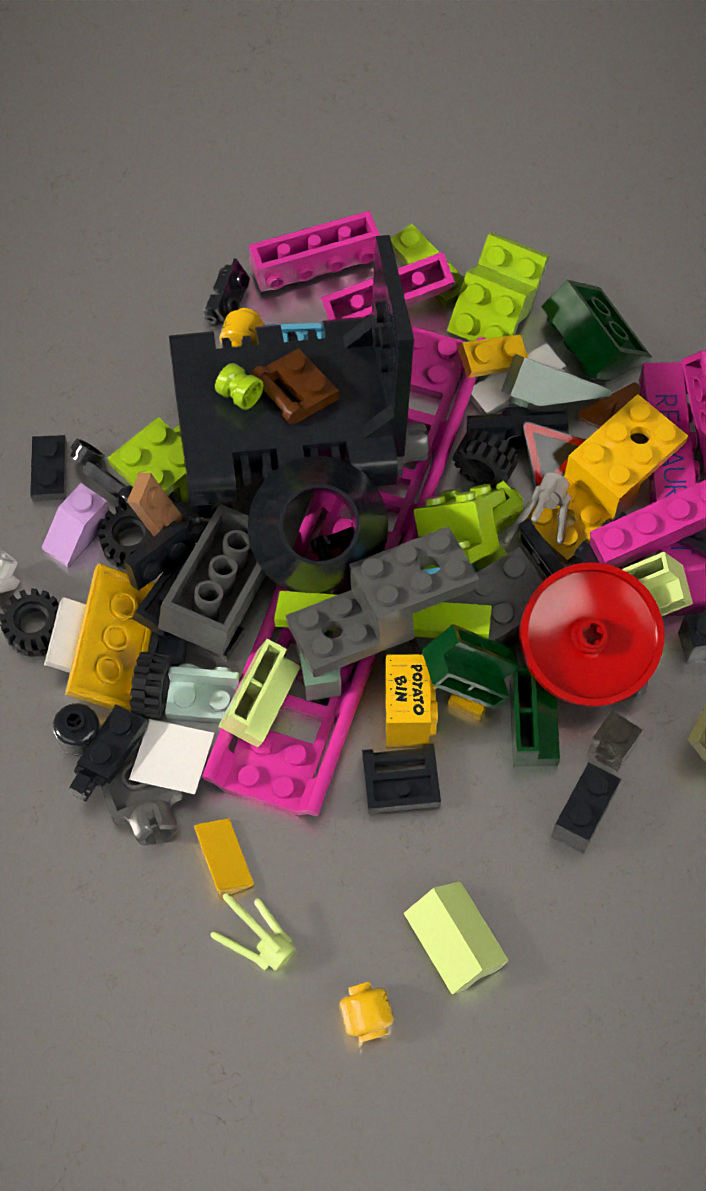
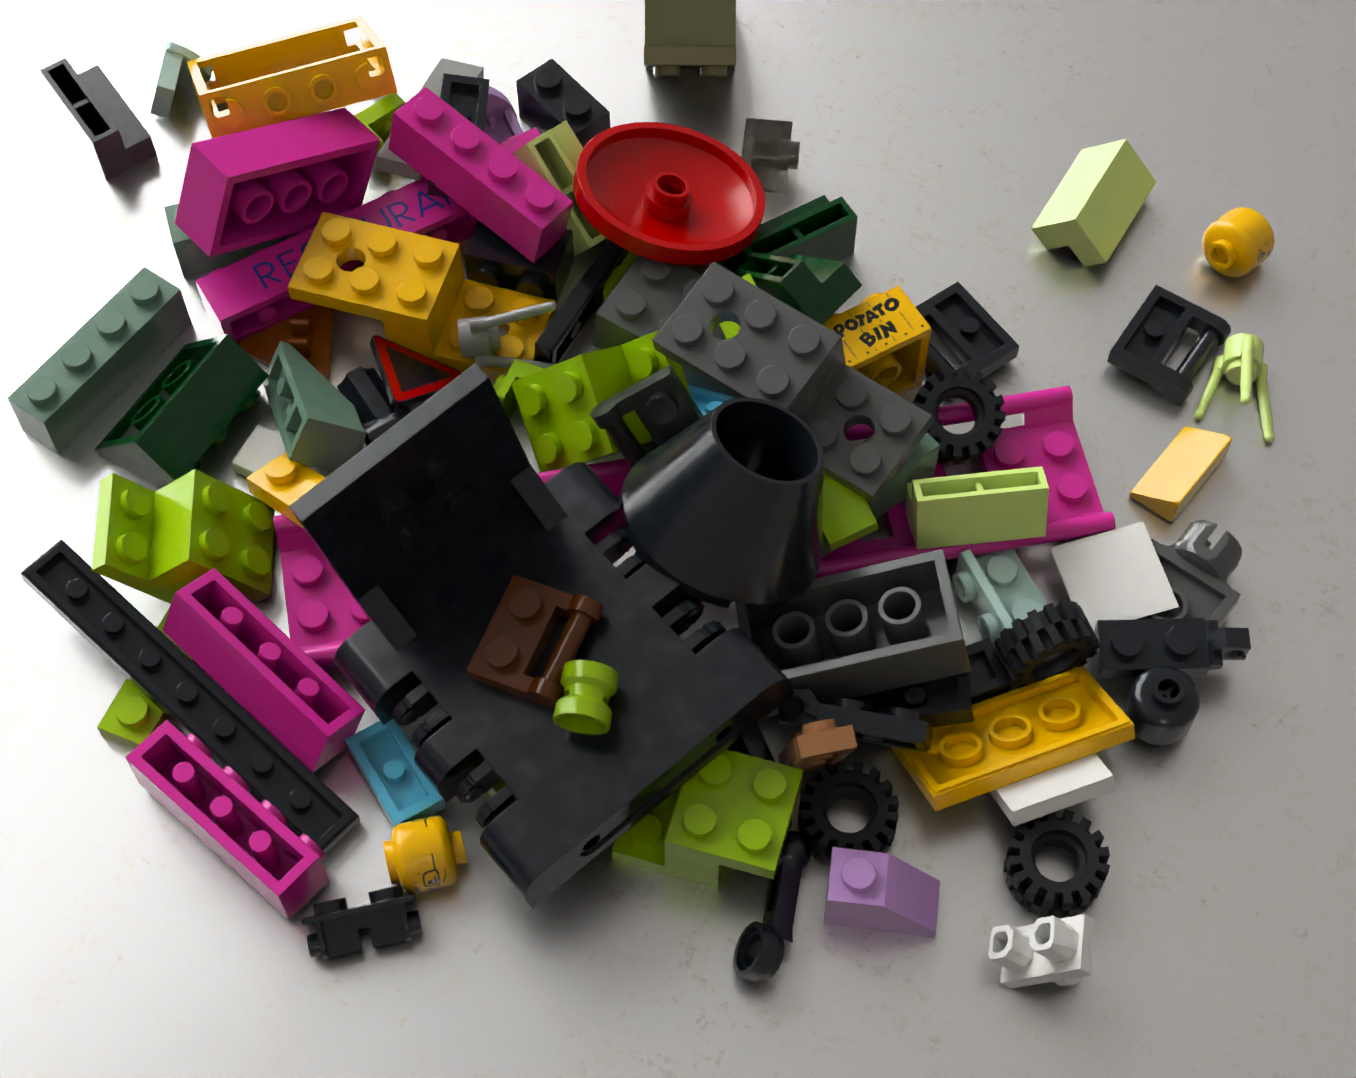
camera: 120 degrees left, 5 degrees down
black plate [30,435,67,501] -> none
black brick [551,762,621,854] -> none
none -> sand green brick [7,267,192,455]
none -> black tile [21,539,360,855]
none -> pearl dark grey plate [590,365,703,468]
none -> black tyre [912,367,1006,465]
none -> black plate [1107,285,1231,403]

